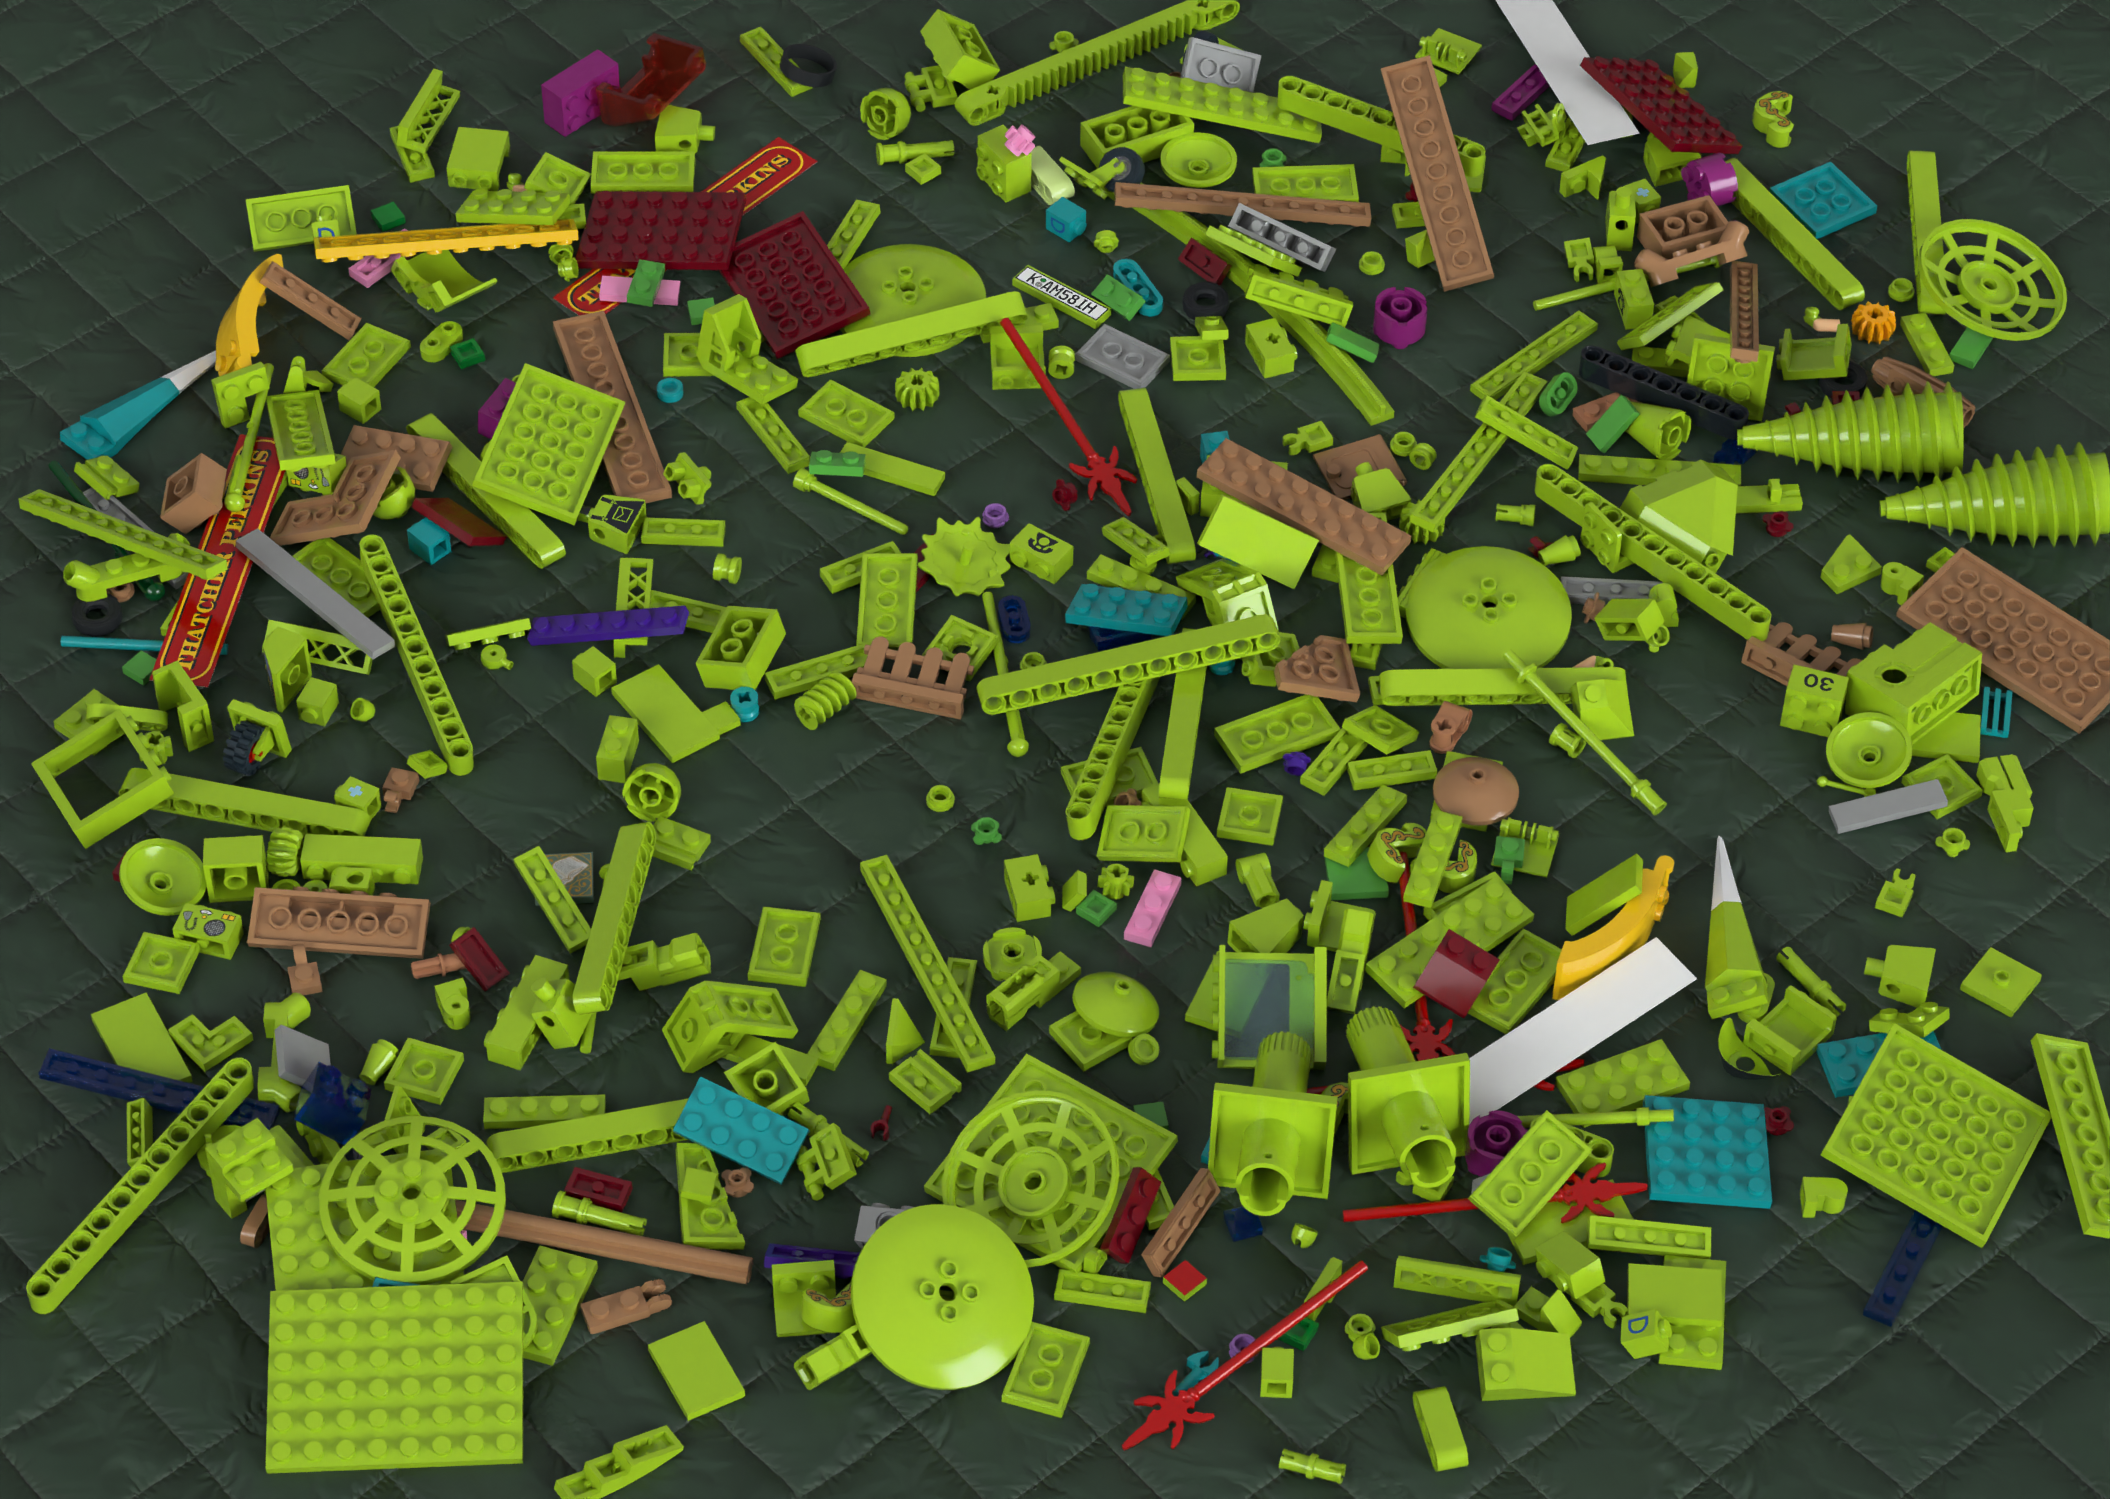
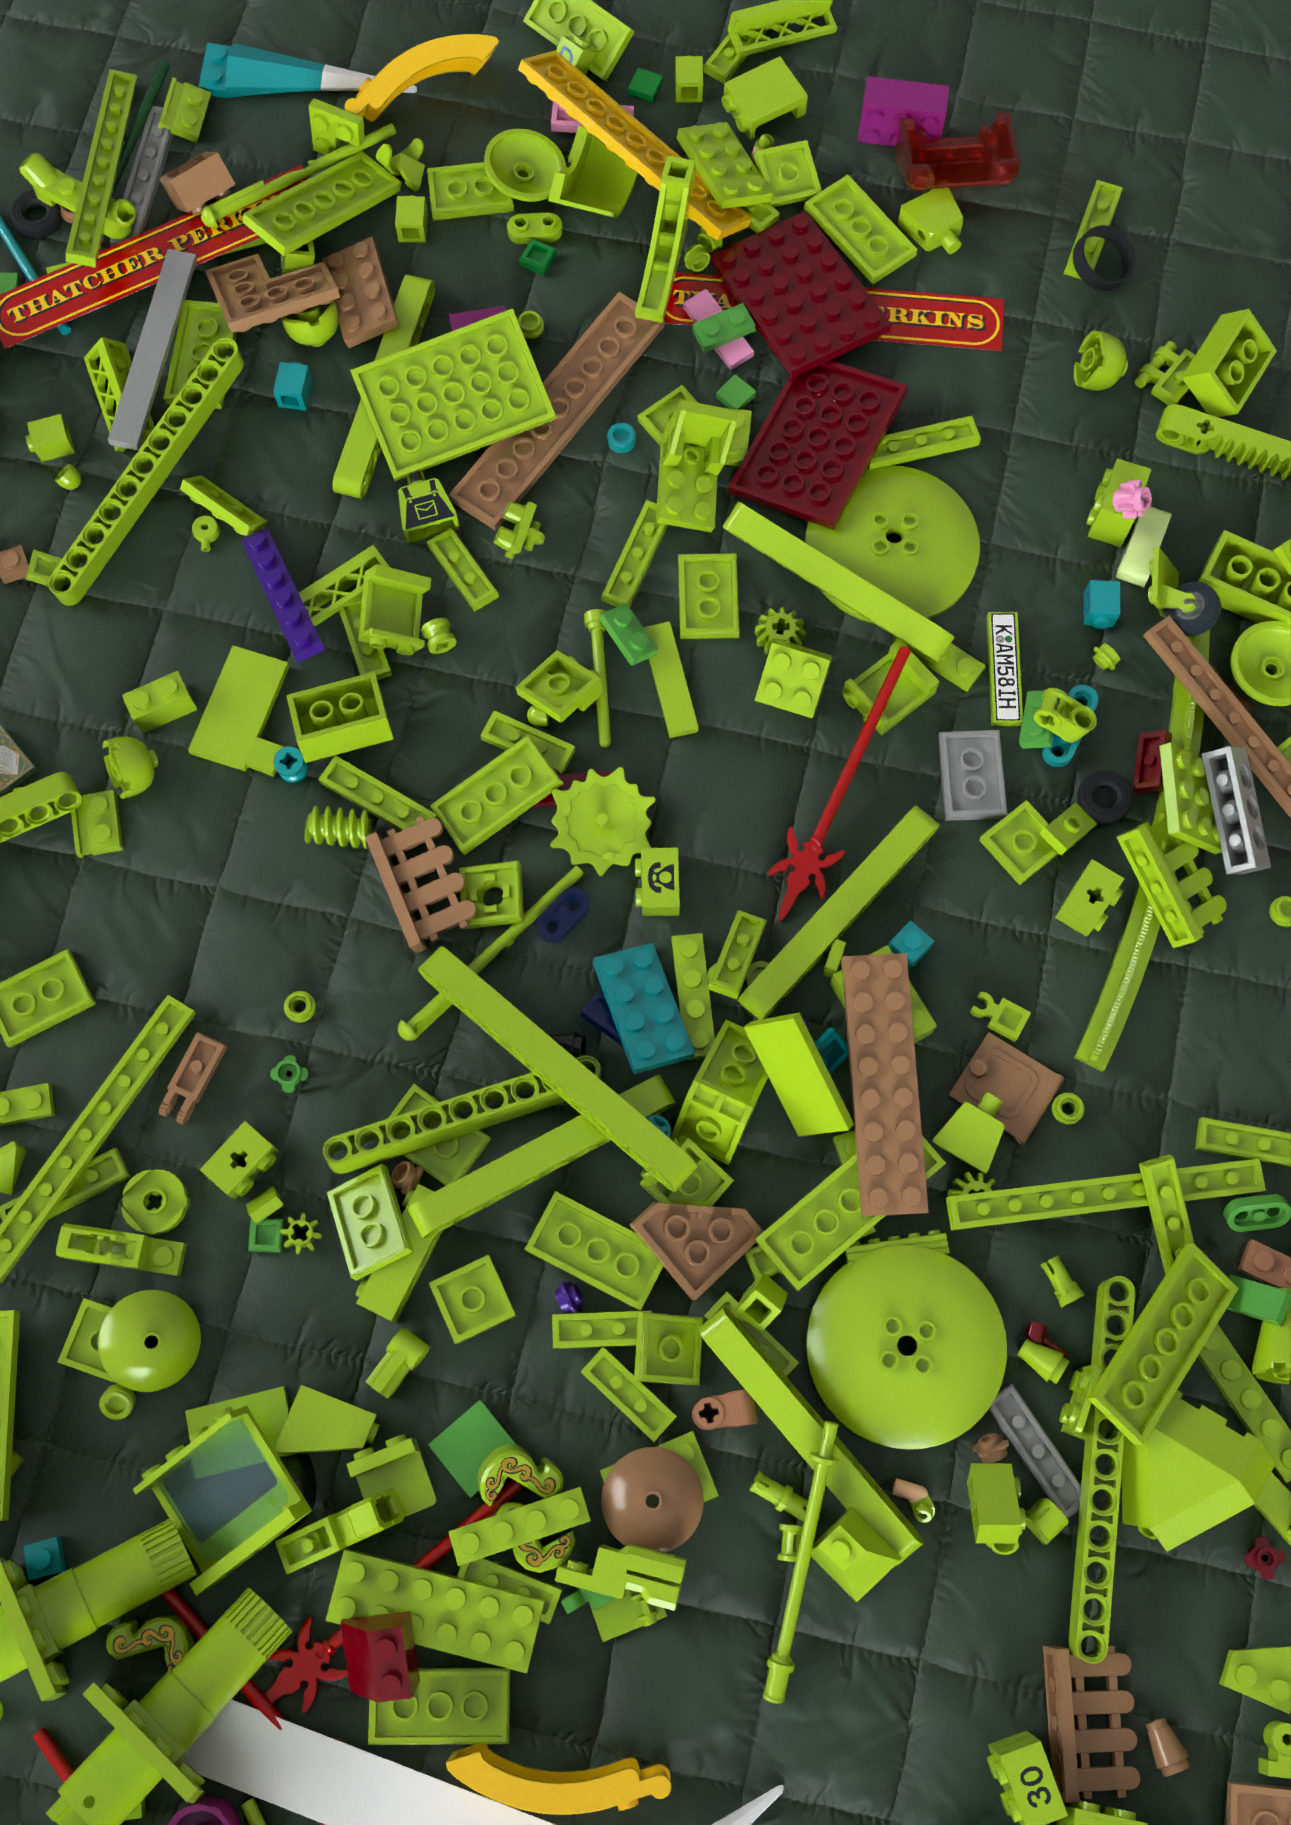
camera: 55 degrees right, 25 degrees up
medium nougat tile [259,261,361,340] -> none
lime slope [262,627,312,712] -> none
dark red tile [412,498,507,546] -> none
lime brick [572,646,617,697] -> none
lime pin [876,140,954,166] -> none
lime plate [905,153,941,185] -> none
medium lavender plate [982,503,1009,528] -> none
lime plate [1020,652,1047,670] -> none
lime wheel [1048,346,1075,379] -> none
dark red plate [1052,479,1078,511] -> none
bright pink plate [1124,869,1181,947] -> none
bright green tile [1133,1102,1169,1130] -> none
lime plate [1324,784,1407,867] -> none
bright green tile [1326,322,1379,363] -> none
magenta brick [1373,287,1427,349] -> none
lime bush [1409,443,1437,470] -> none
lime tile [1565,853,1643,936] -> none
none -> medium nougat hinge [159,1032,228,1125]
none -> lime panel [358,564,431,655]
none -> lime dish [484,129,566,202]
none -> lime plate [516,650,603,723]
none -> lime hinge [527,705,549,727]
none -> lime plate [555,1543,687,1611]
none -> lime arch [635,155,695,323]
none -> lime brick [675,56,703,102]
none -> lime brick [735,1273,788,1333]
none -> lime pin [749,1471,808,1522]
none -> lime brick [755,638,833,718]
none -> lime piece [1034,688,1097,743]
none -> lime plate [1087,1243,1239,1445]

